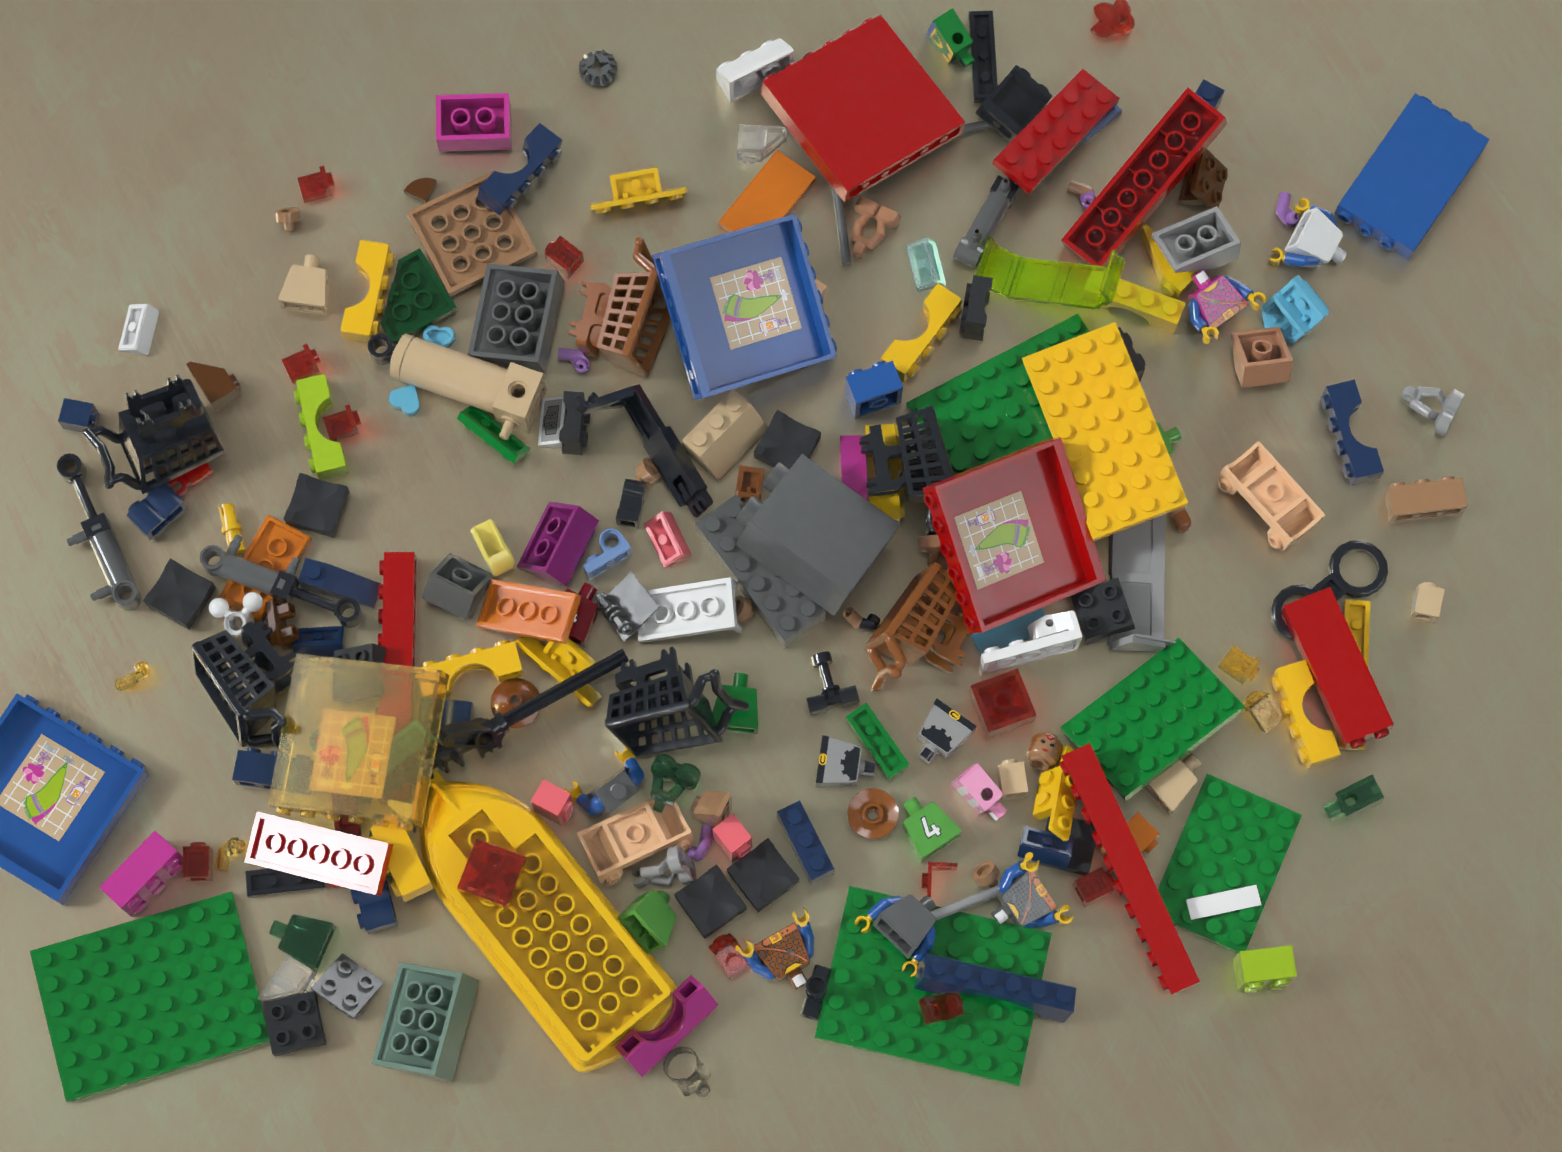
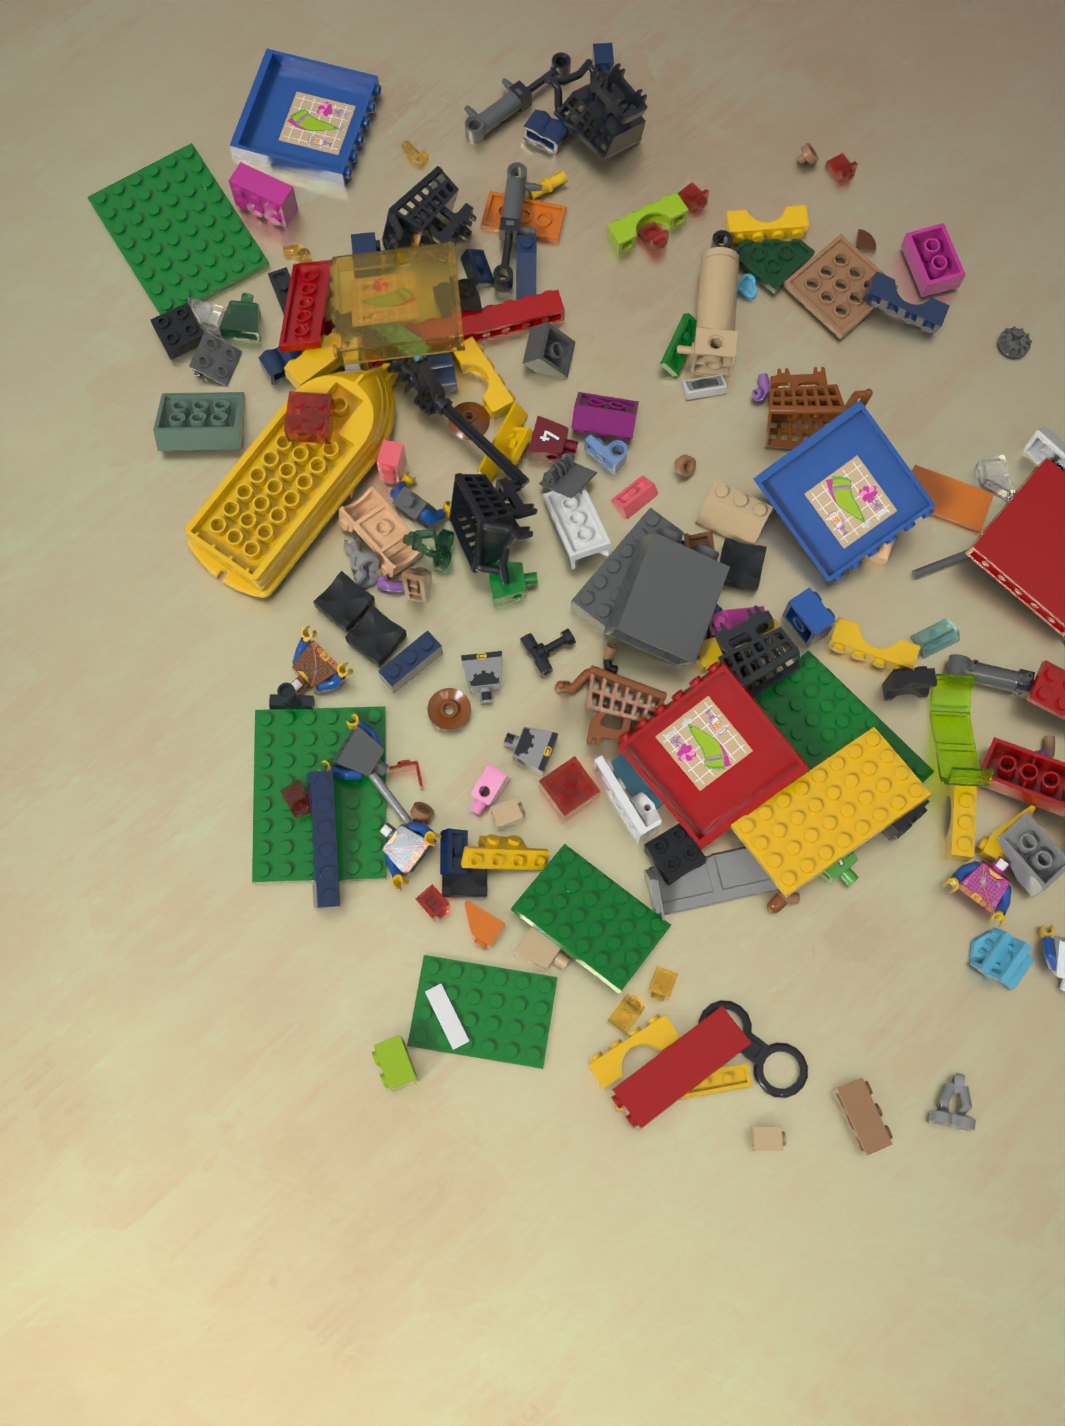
camera: 75 degrees right, 0 degrees up
white slope [118,304,159,356] -> none
black brick [143,558,216,630] -> none
red bar [168,463,214,497] -> none
clear red brick [182,842,213,882] -> none
reddish brown slope [186,361,241,411] -> none
white piece [209,592,263,638] -> none
reddish brown hips [263,600,299,651] -> none
tan torso [278,254,329,315] -> none
black brick [283,473,350,538] -> none
medium azure tile [389,385,420,416] -> none
dark grey slope [468,264,565,373] -> none
light yellow animal [471,519,516,576] -> none
orange tile [476,579,581,644] -> none
clear red brick [544,236,584,279] -> none
black brick [559,391,590,455] -> none
black hinge [573,384,713,518] -> none
yellow bracket [590,167,687,213] -> none
dark pink arch [615,975,718,1077] -> none
black leg [616,478,646,529] -> none
bright green torso [617,890,676,954] -> none
clear smoke piece [663,1047,711,1098] -> none
clear red bracket [709,933,749,979] -> none
coral brick [712,813,752,862] -> none
medium nougat tile [735,595,755,623] -> none
green plate [845,702,910,781] -> none
nougat piece [850,196,902,259] -> none
bright green torso [903,797,962,863] -> none
medium nougat head [1026,732,1063,771] -> none
red brick [1059,743,1200,995] -> none
light nougat piece [1218,441,1325,551] -> none
nougat slope [1231,327,1293,388] -> none
dark blue arch [1320,379,1384,486] -> none
clear green torso [1323,774,1384,820] -> none

